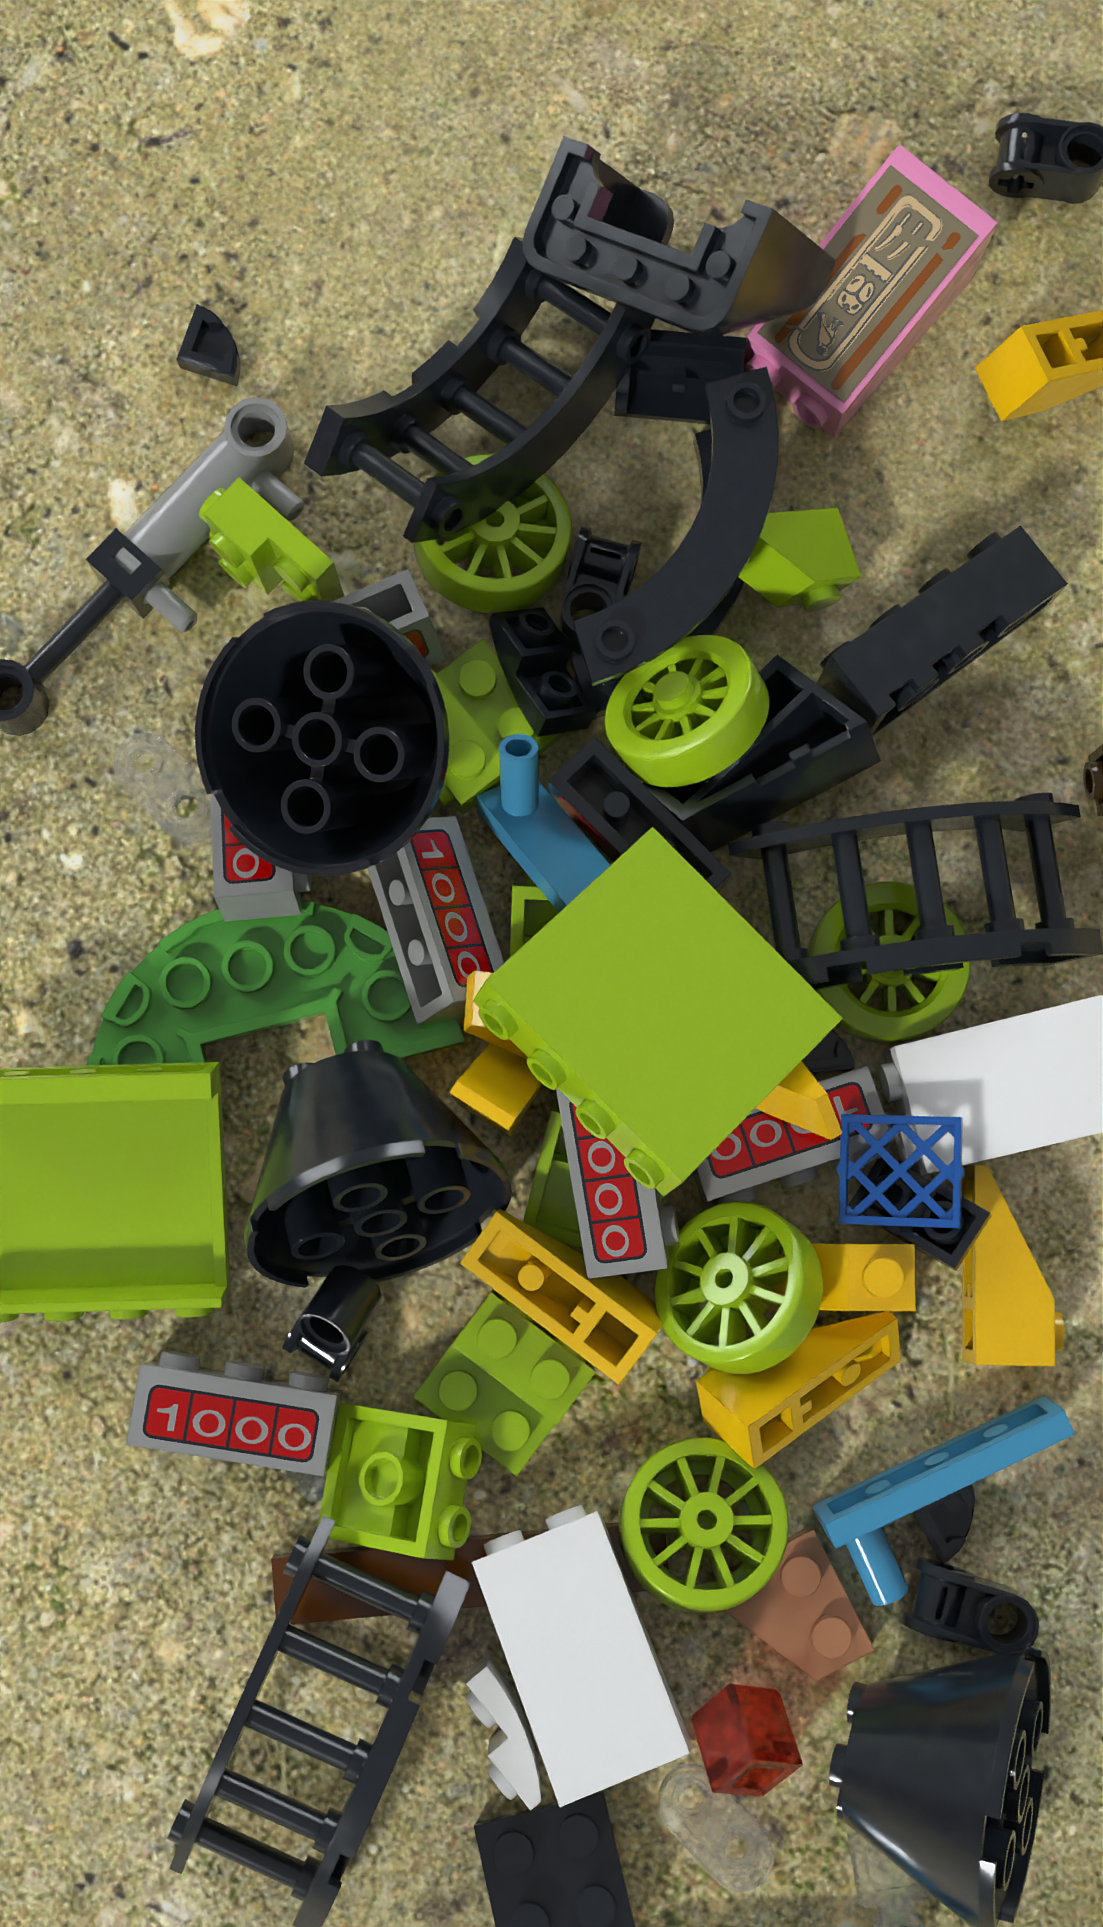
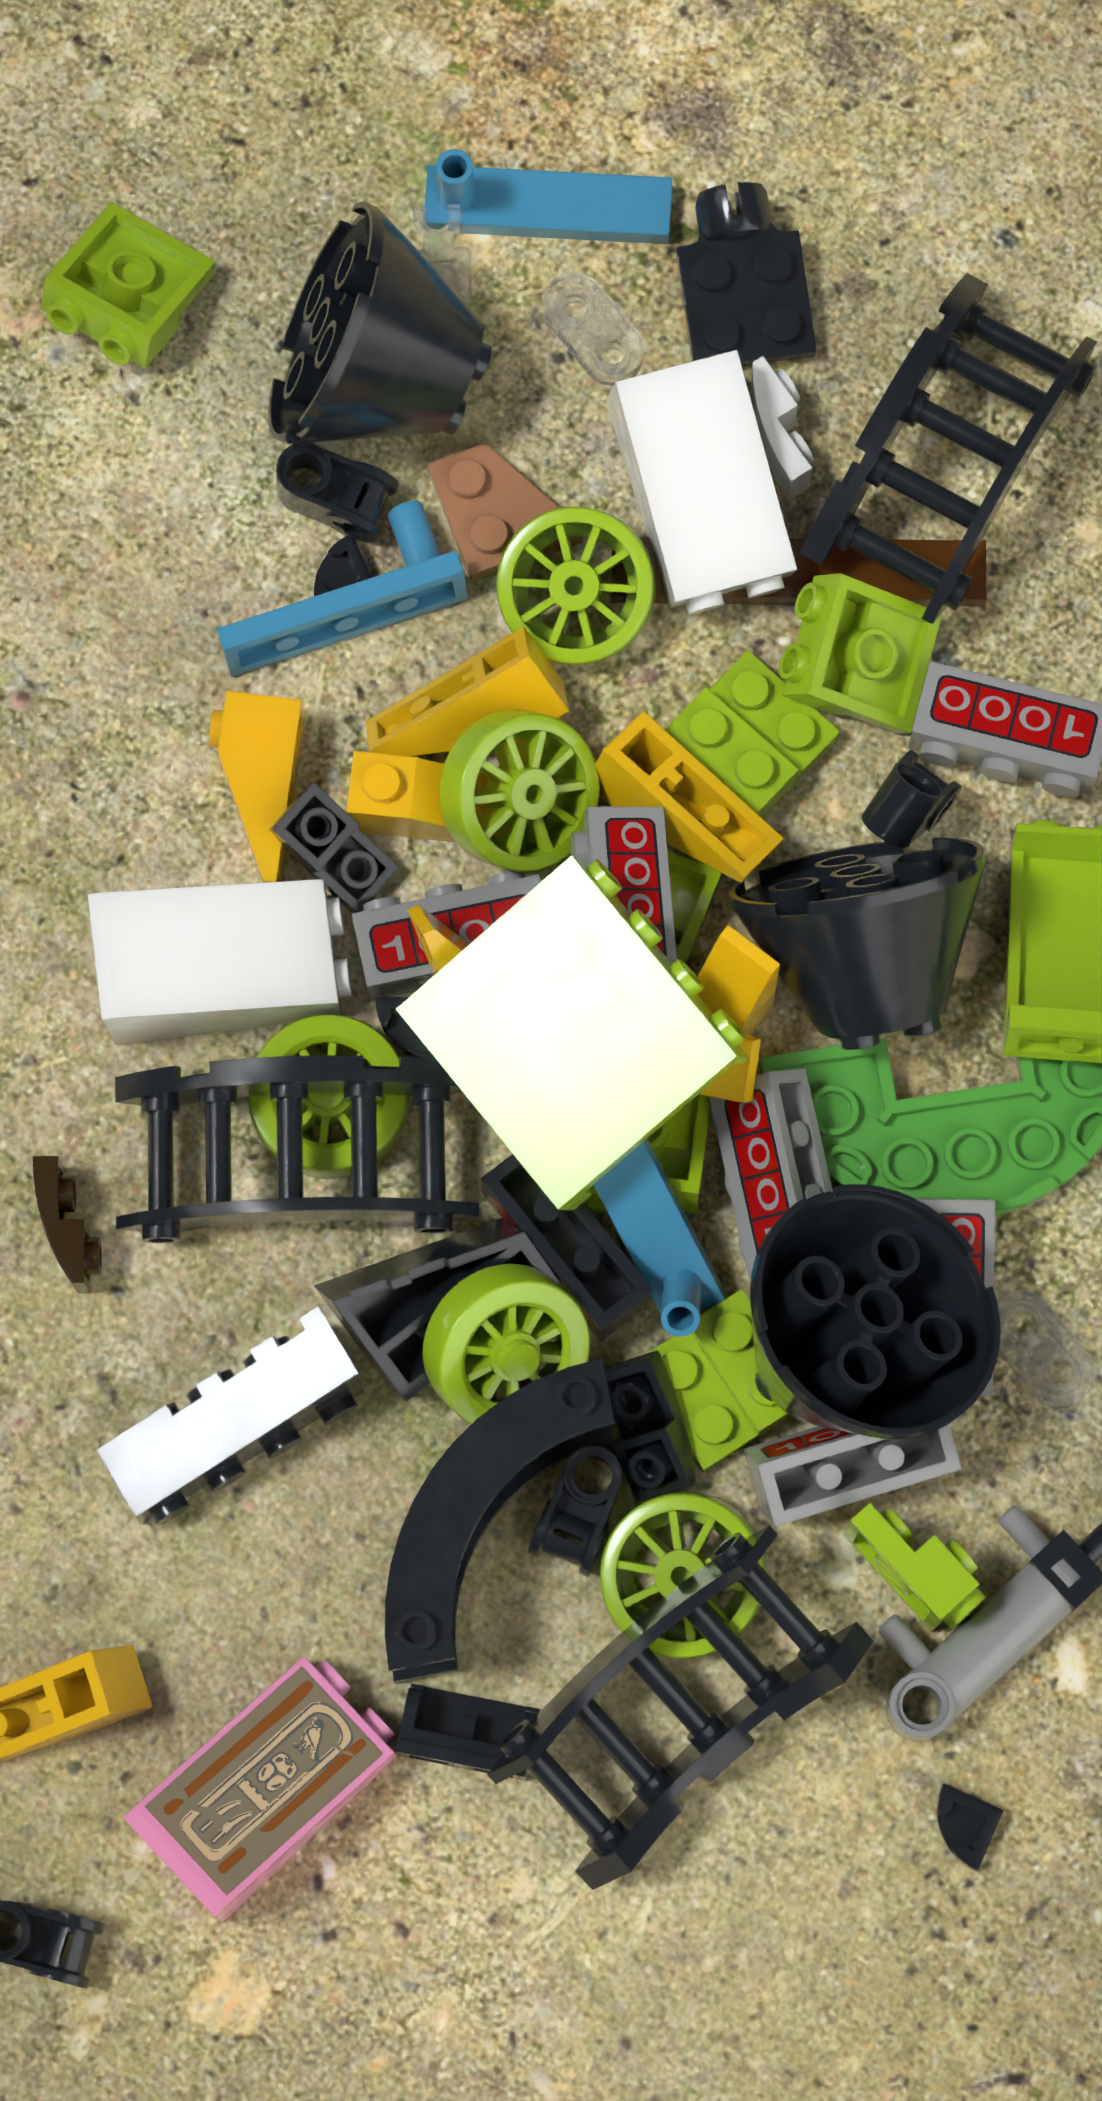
camera: 170 degrees left, 5 degrees down
black windscreen [522,136,837,338] -> none
clear red panel [691,1683,803,1797] -> none
lime slope [739,507,862,612] -> none
blue window [837,1114,965,1229] -> none

